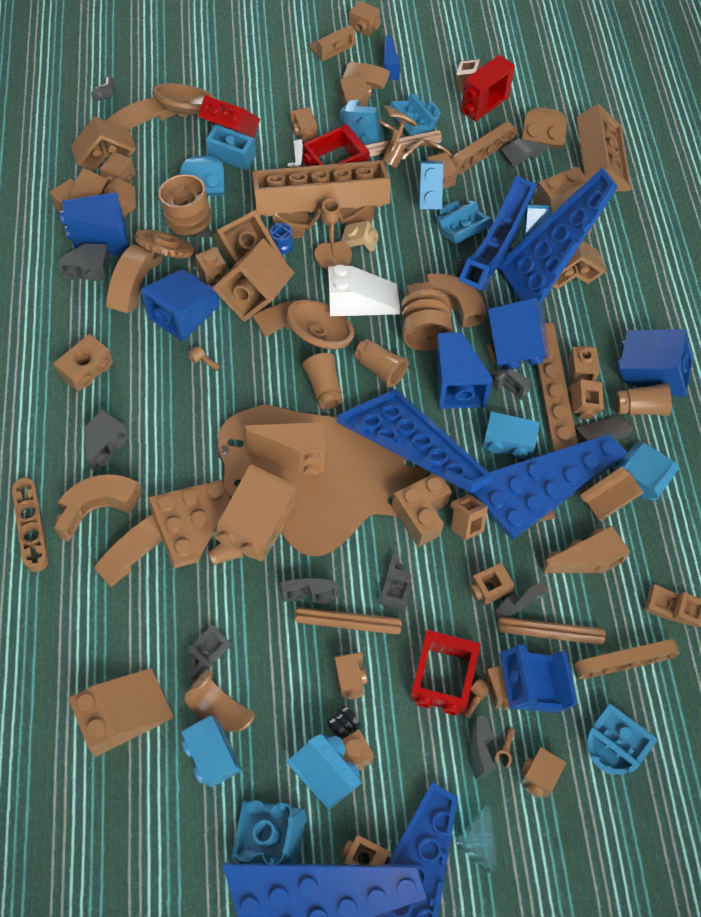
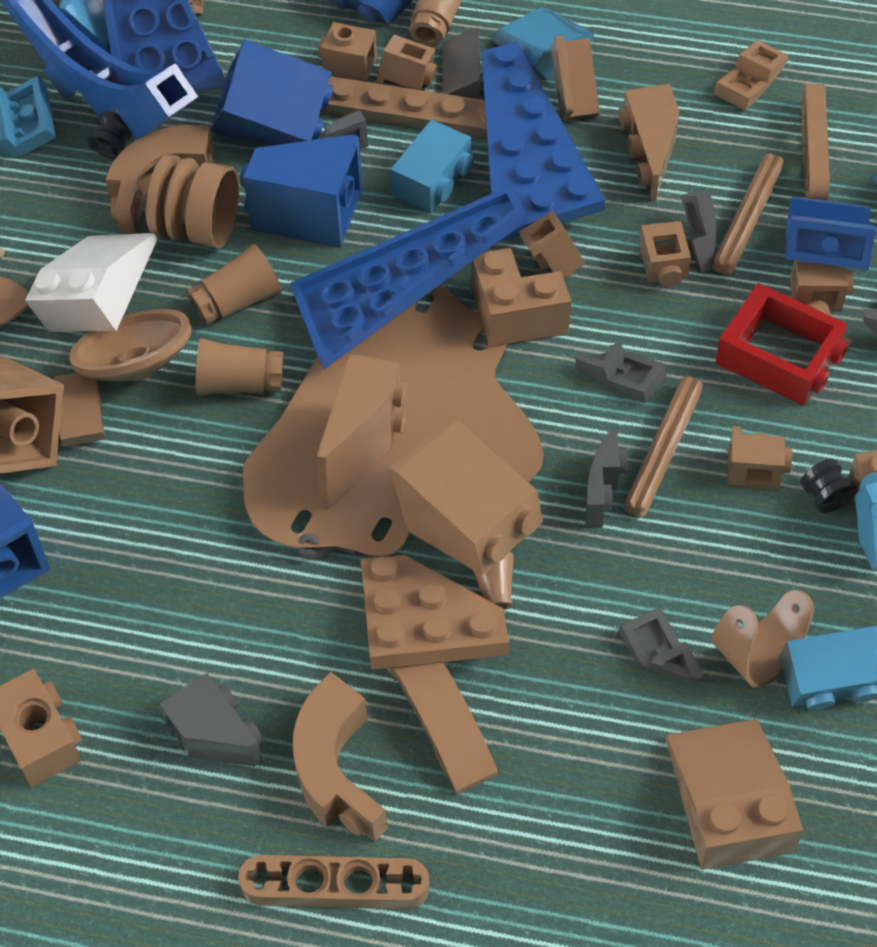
camera: 70 degrees left, 5 degrees down
medium nougat hand [188,346,221,371] -> none

